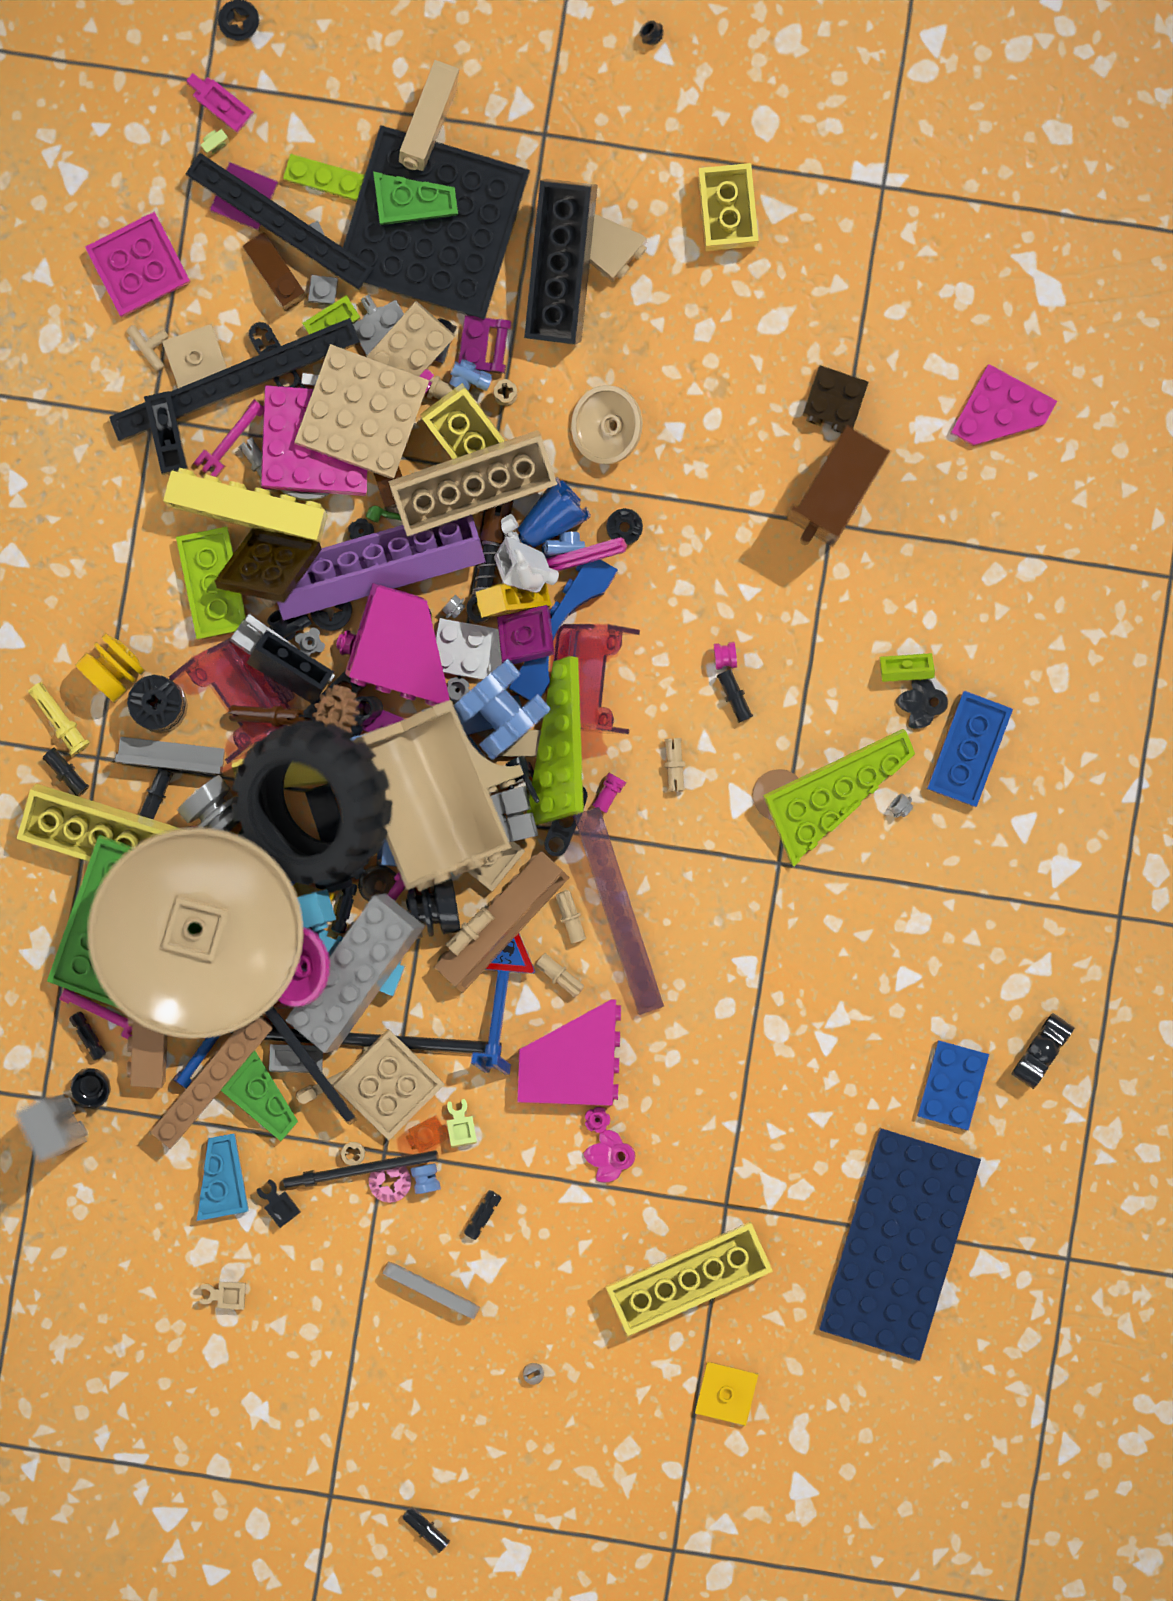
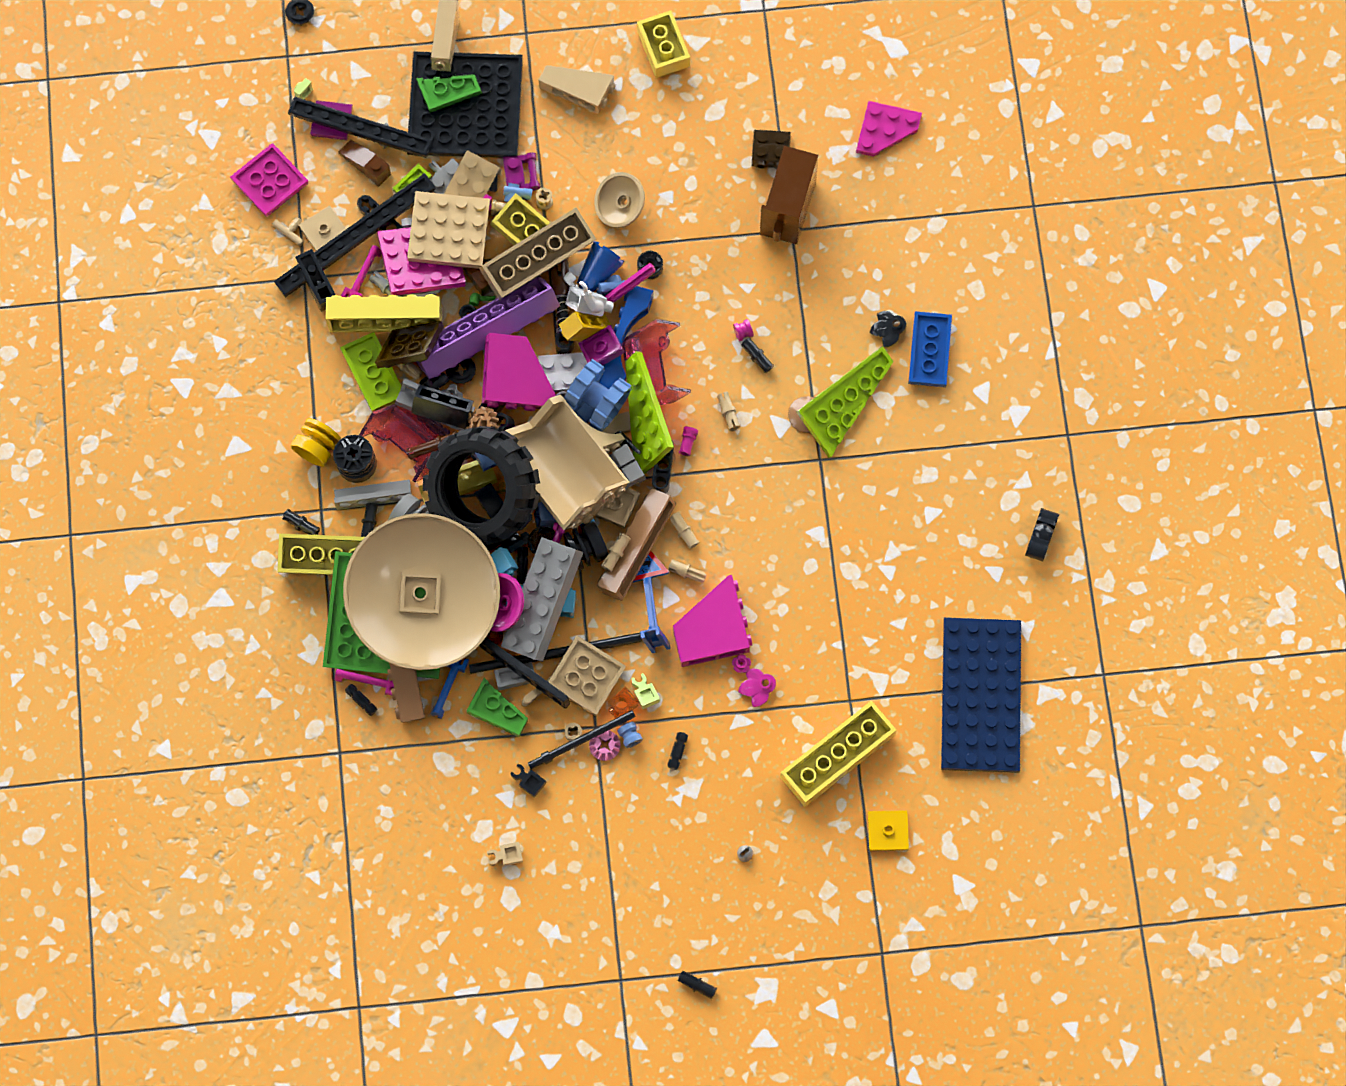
camera: 15 degrees left, 15 degrees down
light grey brick [15,1094,88,1162] -> none
light yellow pin [28,682,90,757] -> none
black hair [70,1068,111,1109] -> none
medium nougat brick [150,1015,275,1149] -> none
dark pink hinge [186,73,254,134] -> none
dark azure wing [197,1133,249,1221] -> none
lime plate [283,154,365,201] -> none
light grey plate [308,275,338,305] -> none
dark pink plate [336,630,357,655] -> none
light grey beam [383,1261,480,1319] -> none
light grey plate [442,594,465,618] -> none
black brick [524,179,598,344] -> none
plate [573,807,664,1015] -> none
lime plate [880,653,935,682] -> none
light grey plate [889,793,913,818] -> none
blue plate [917,1040,989,1130] -> none

